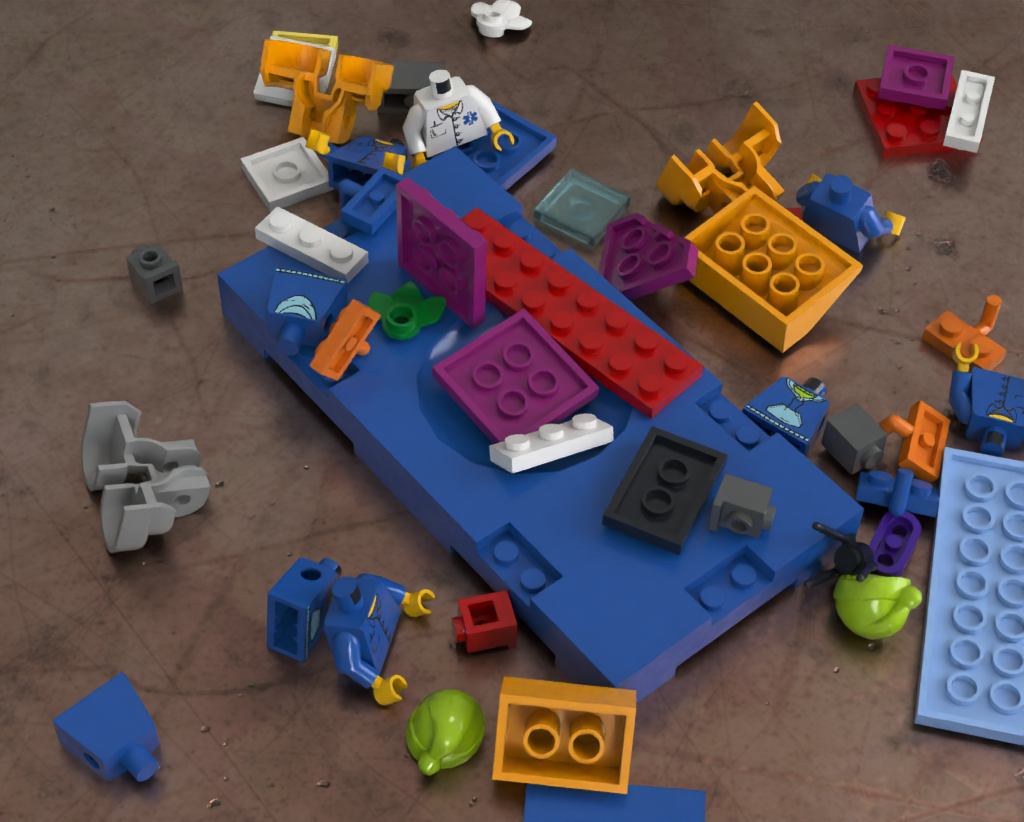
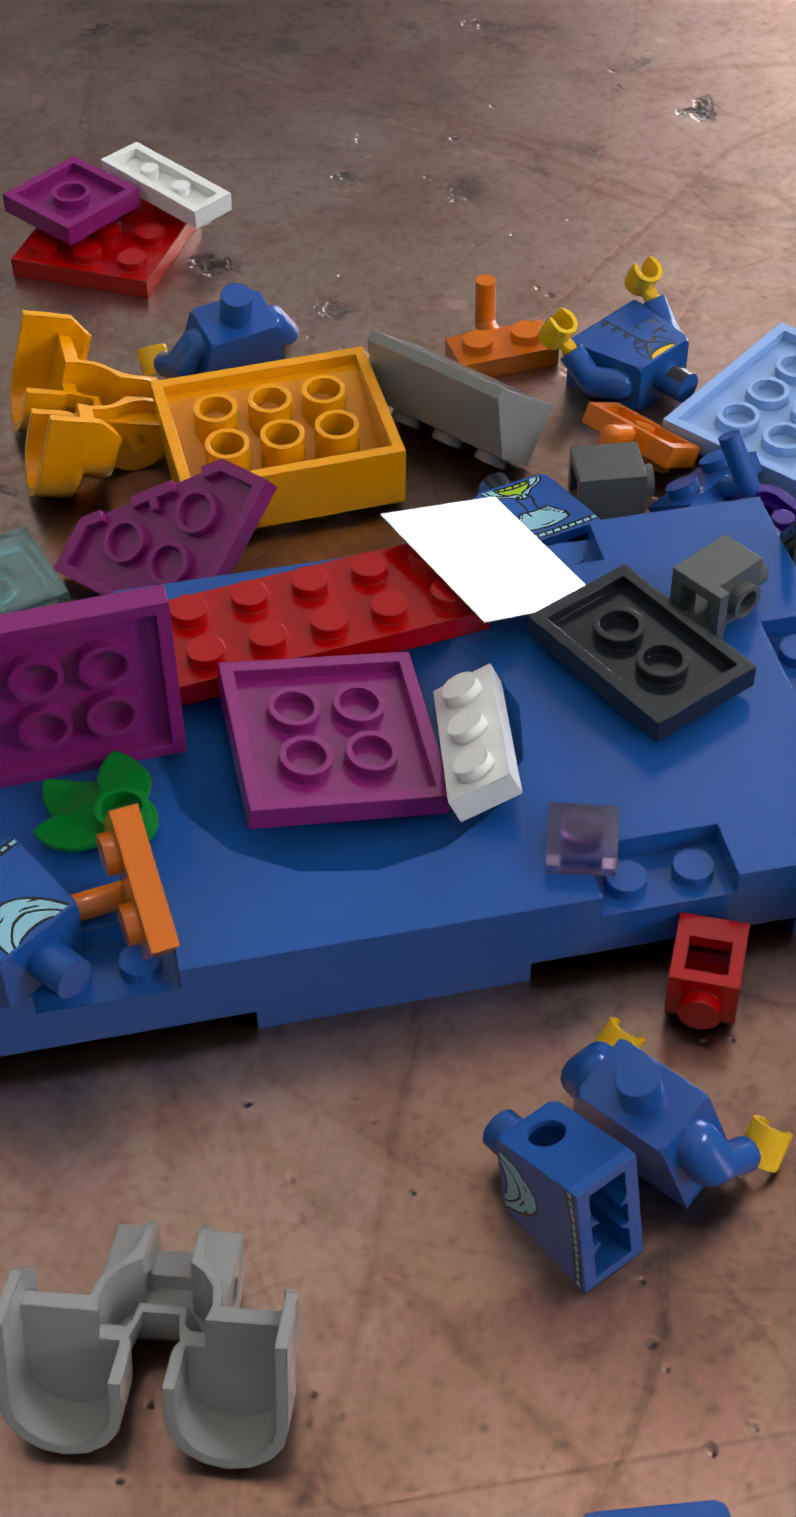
camera: 60 degrees left, 5 degrees down
none -> light grey slope [367,329,553,469]
none -> white sticker [380,496,586,623]
none -> clear purple plate [545,802,619,877]

